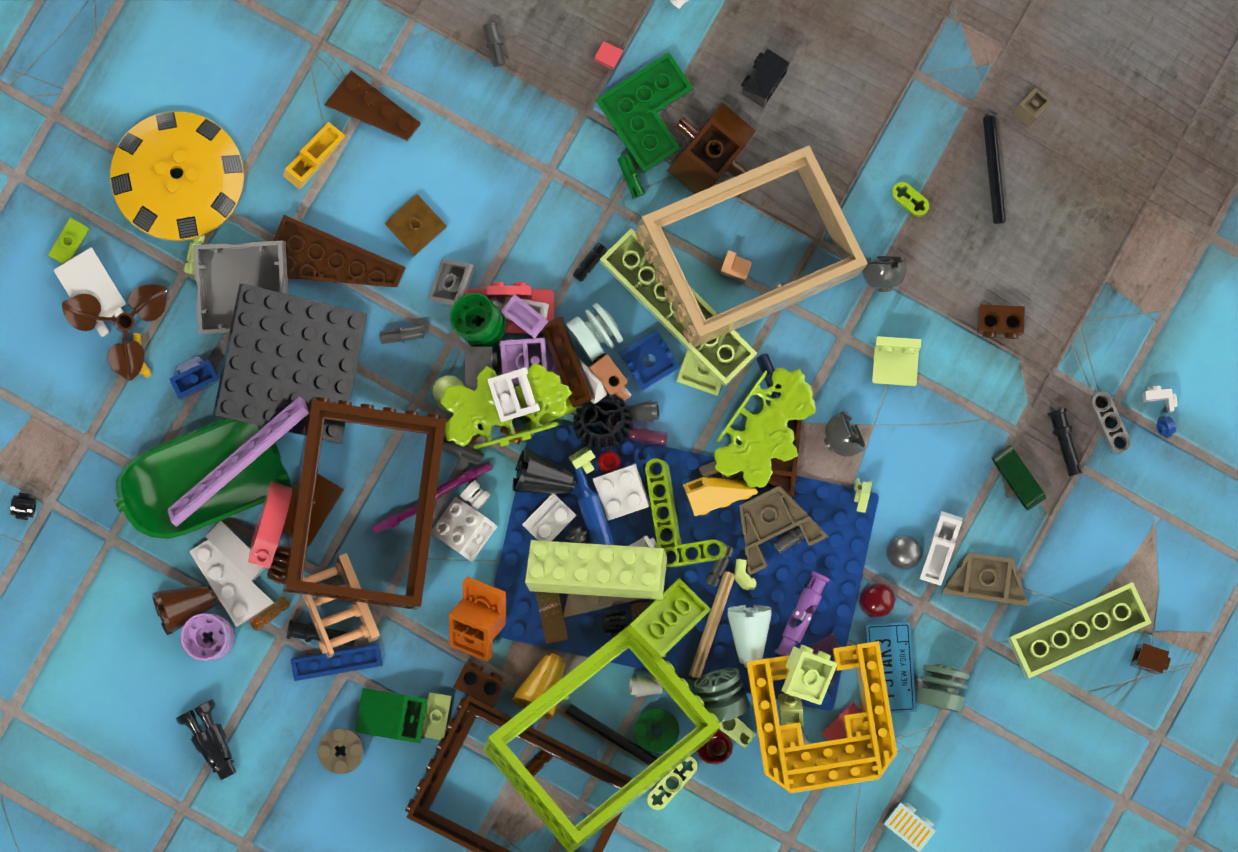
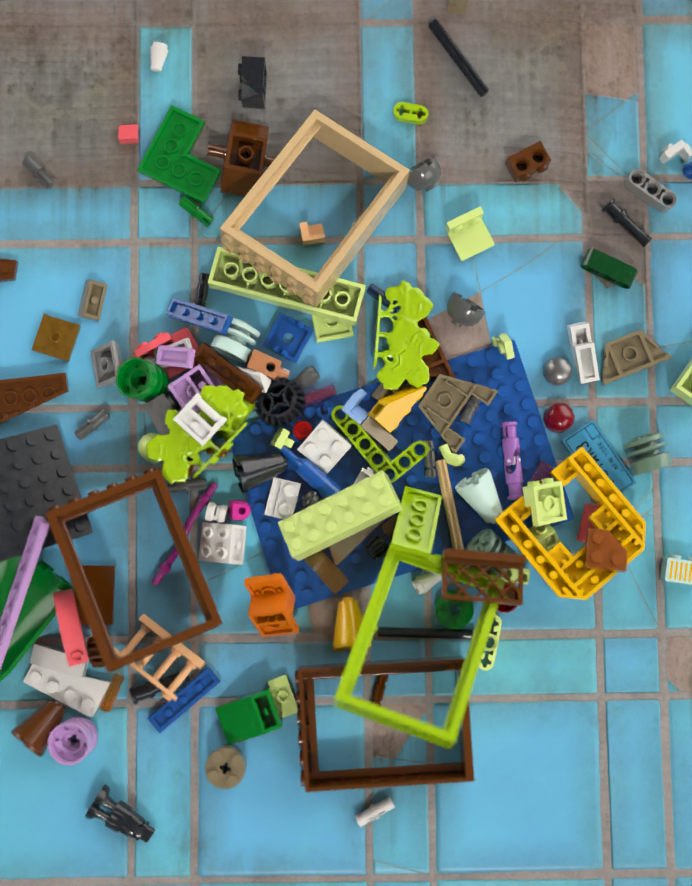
camera: 35 degrees left, 0 degrees up
reddish brown brick [453,662,506,708] -> none
none -> dark tan slope [78,279,107,321]
none -> tile [165,298,233,335]
none -> dark pink piece [228,500,251,520]
none -> light blue panel [341,389,368,424]
none -> slope [361,417,398,451]
none -> reddish brown fence [441,548,525,606]
none -> dark orange plate [585,528,627,573]

